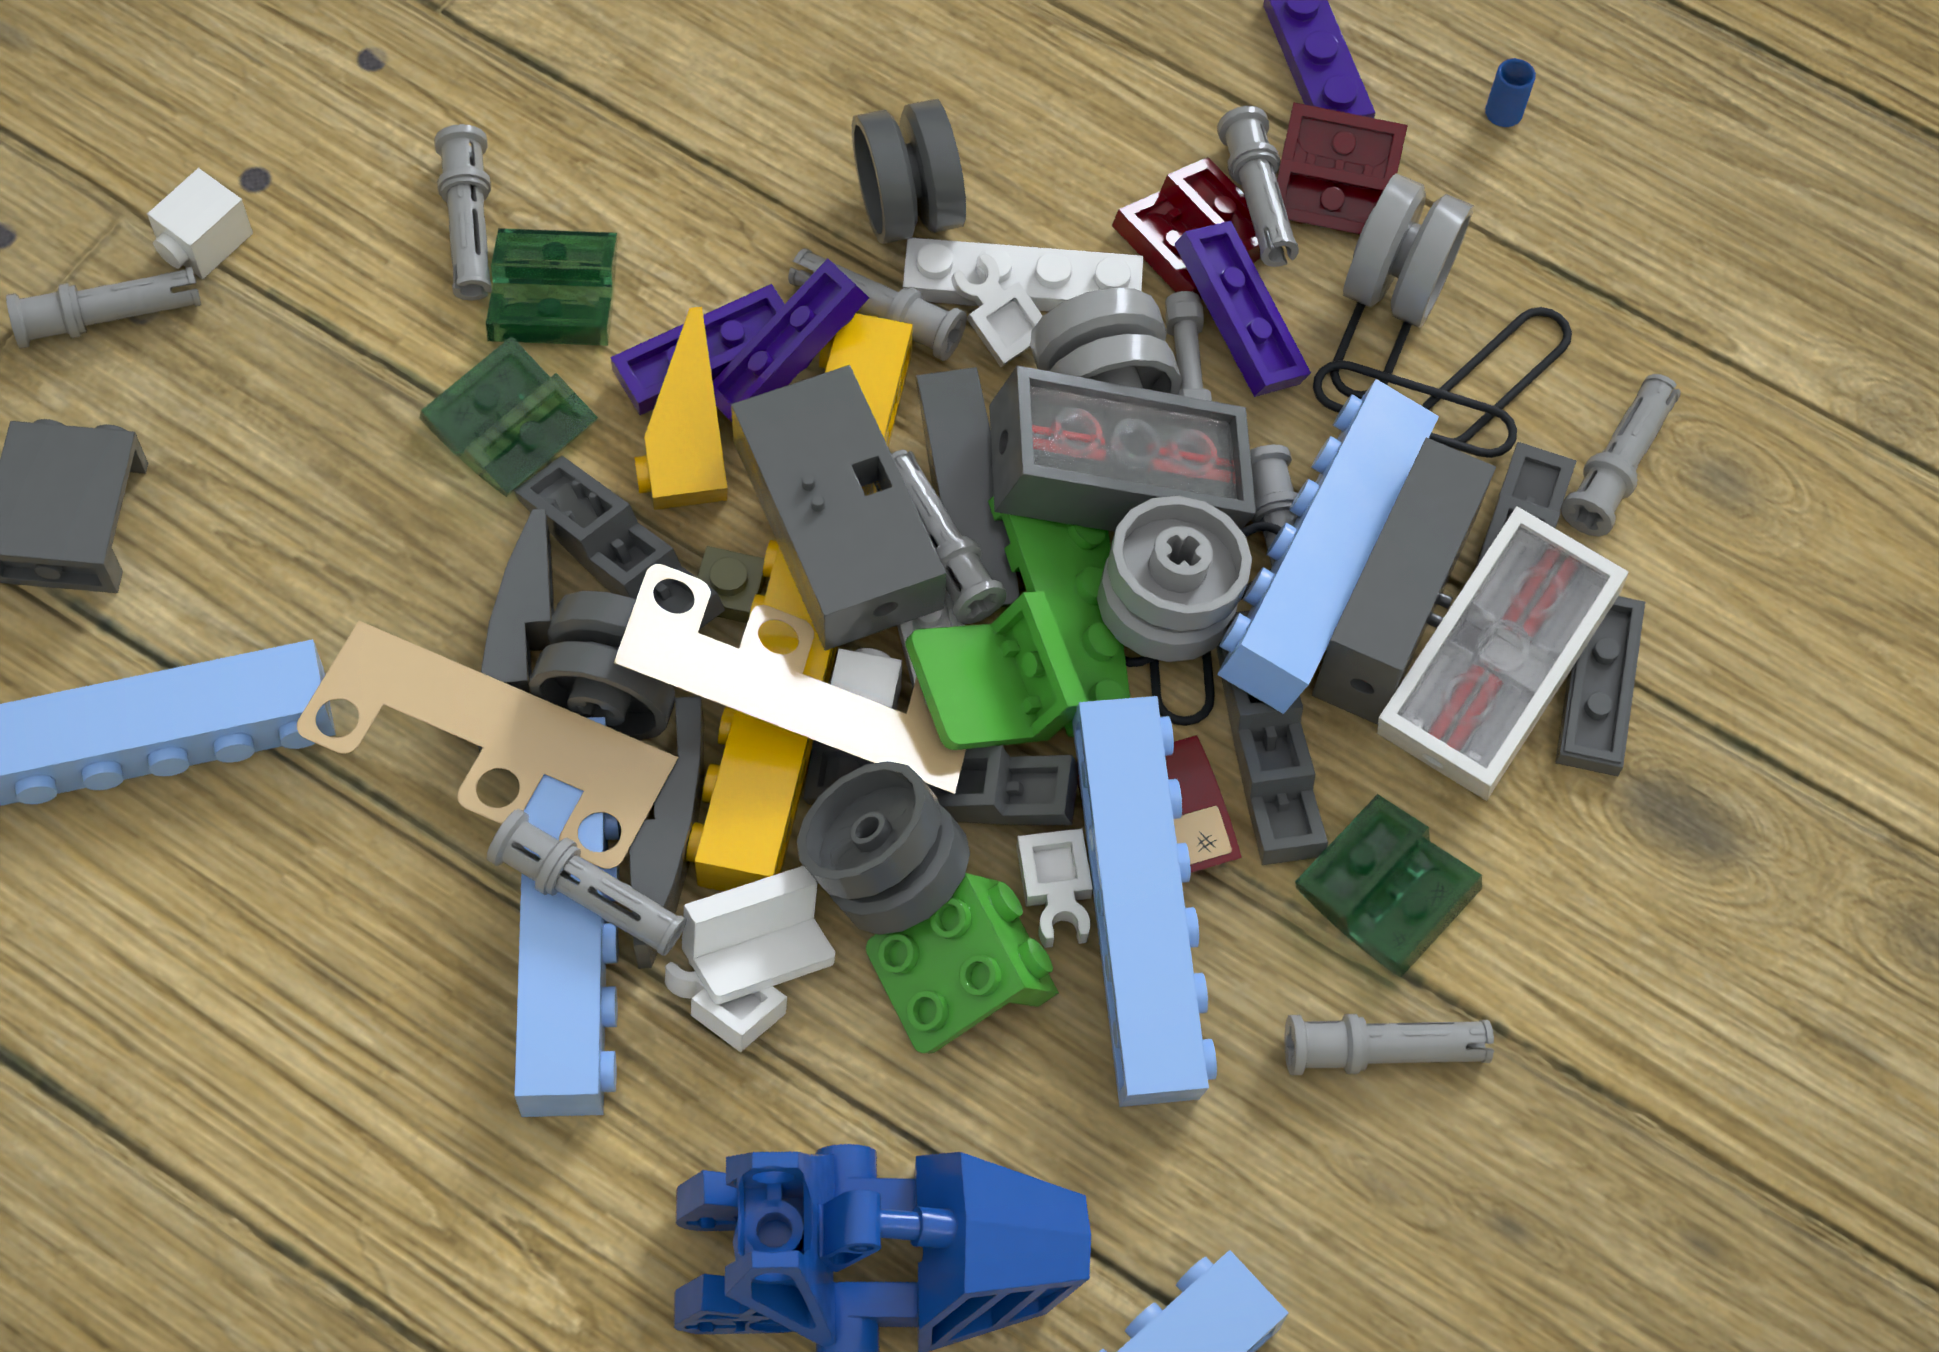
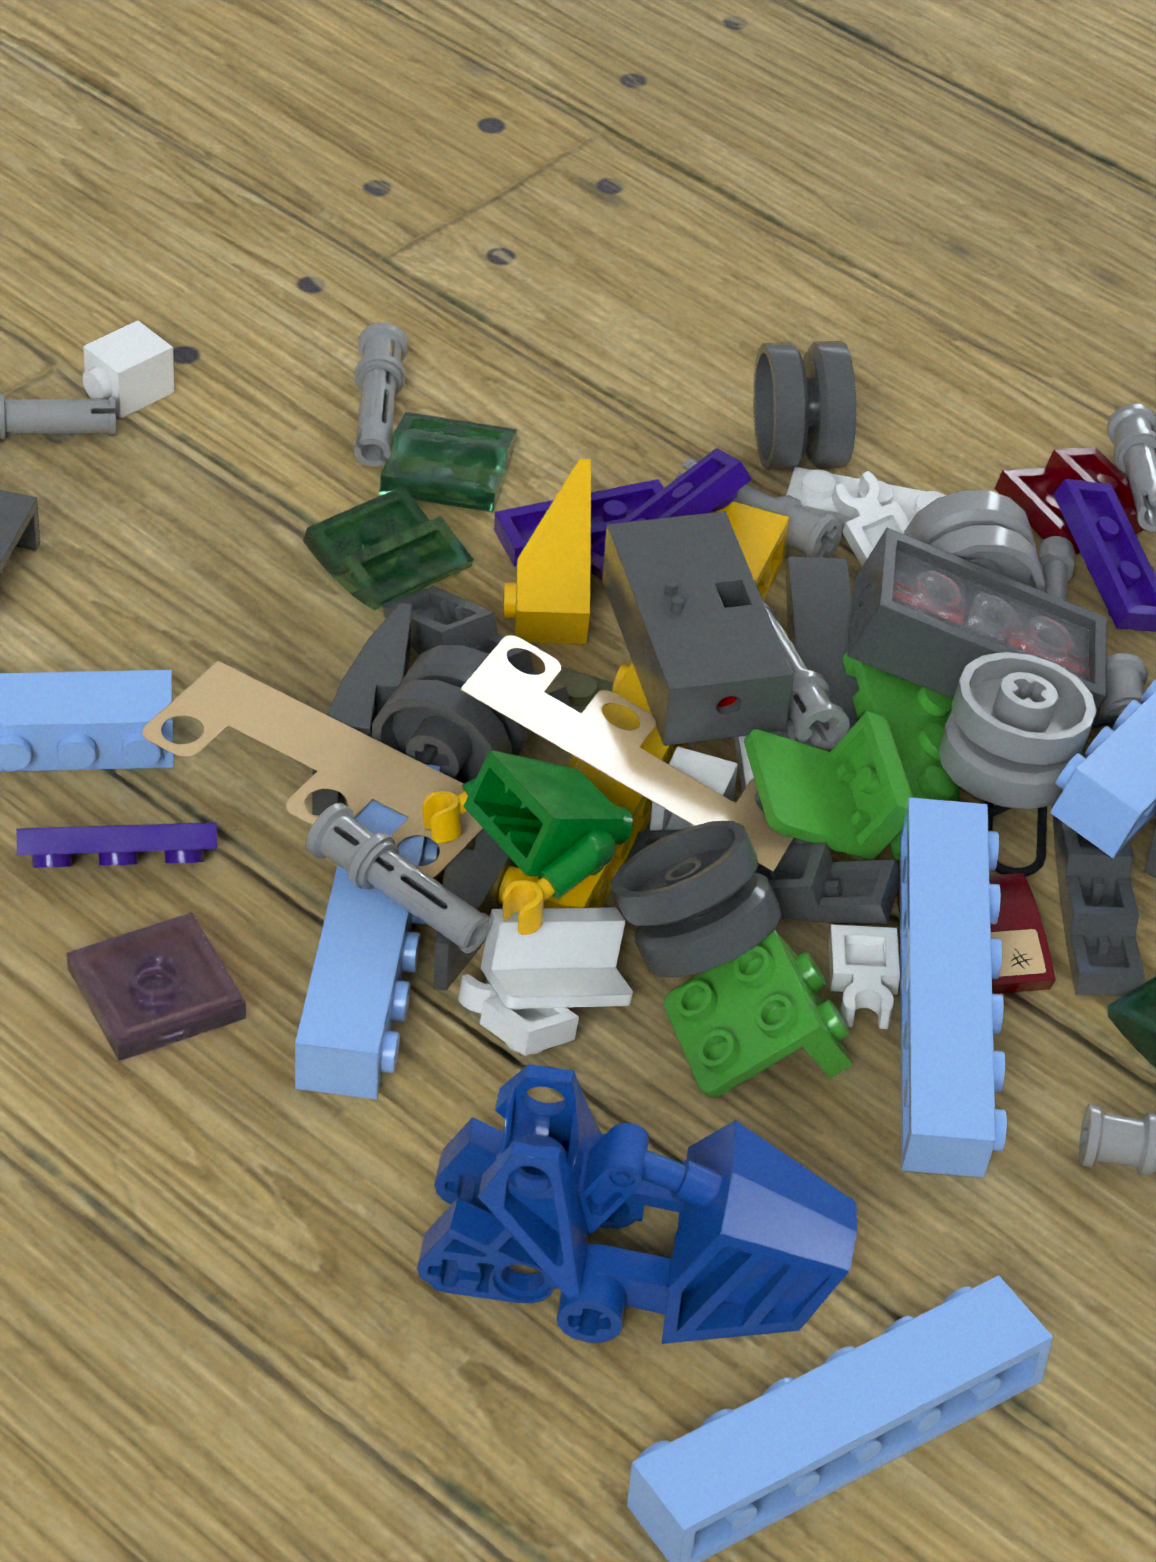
camera: 10 degrees right, 20 degrees down
none -> dark purple plate [16,822,217,868]
none -> plate [67,912,246,1061]
none -> green torso [422,750,633,935]

